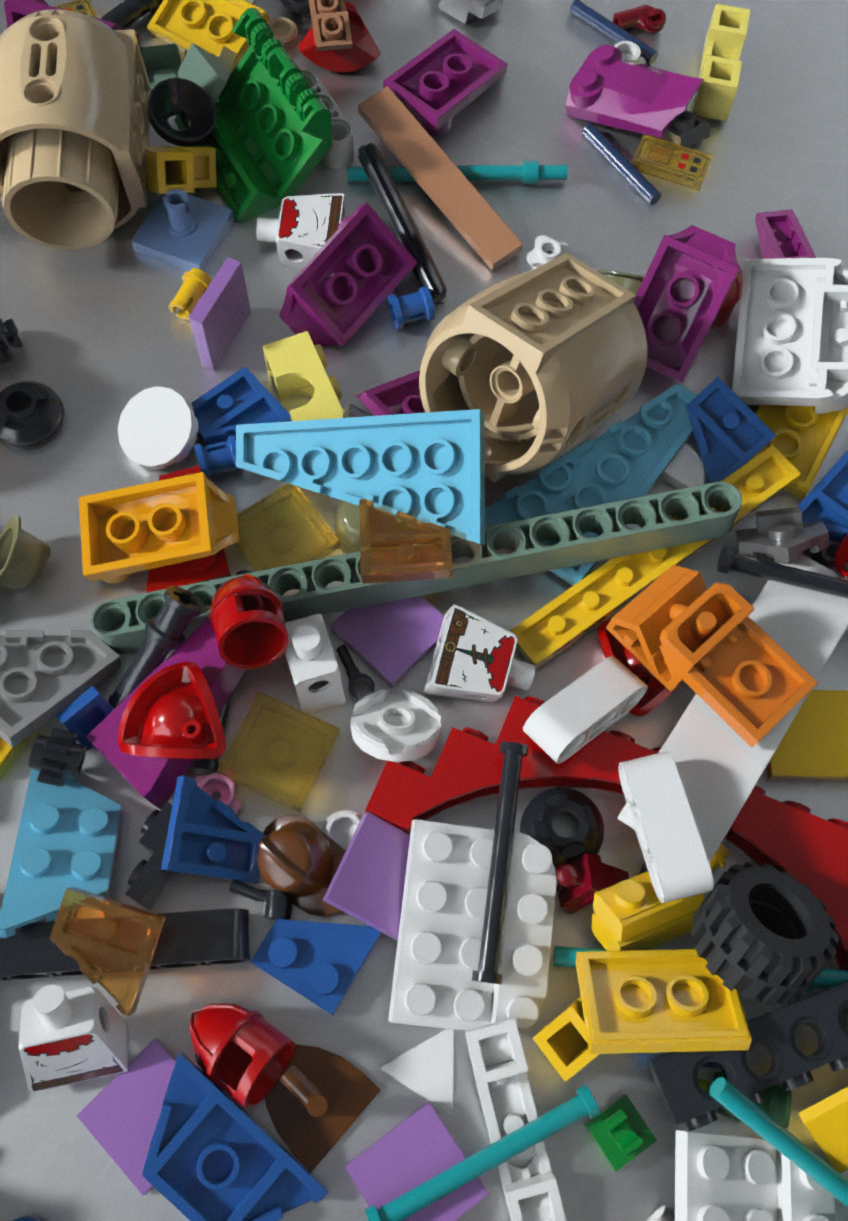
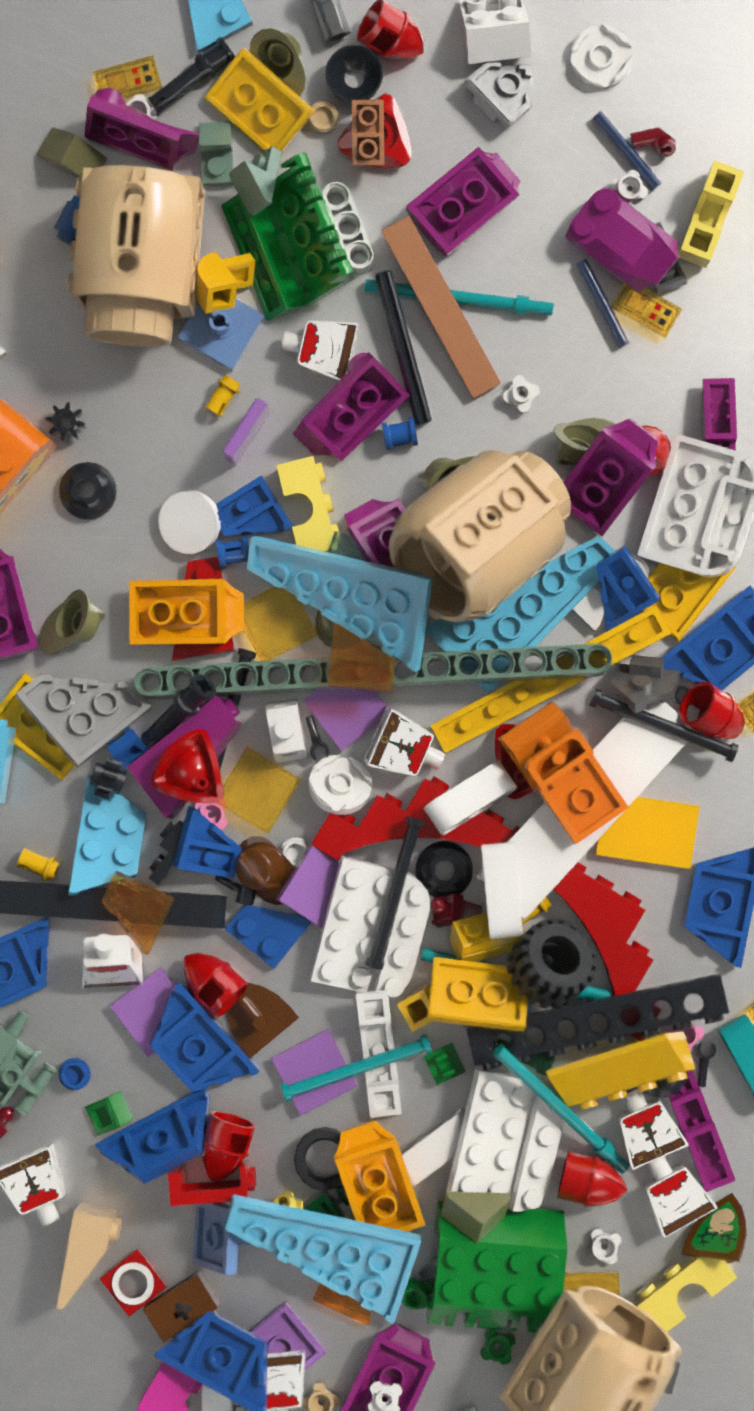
camera: 10 degrees right, 20 degrees up
black piece [147,78,217,147] -> none
red helmet [209,574,289,669] -> none
white sticker [381,1029,454,1115] -> none

